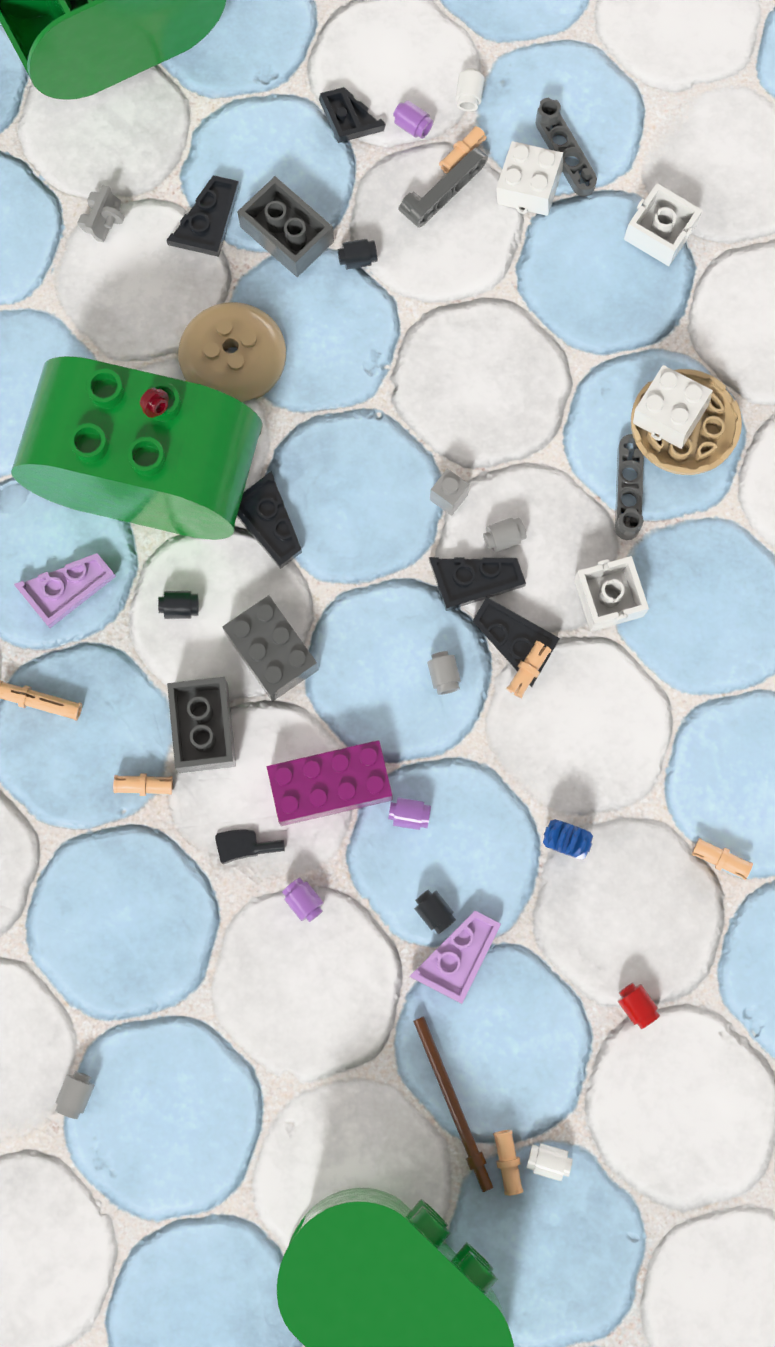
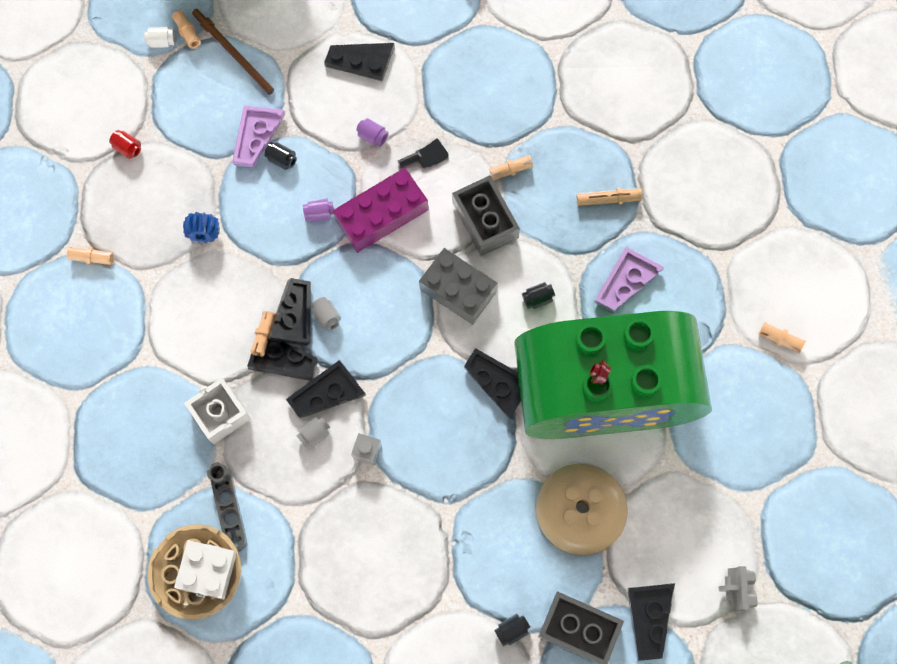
camera: 165 degrees right, 5 degrees down
none -> black wing [267,278,311,346]
none -> black wing [324,43,395,81]

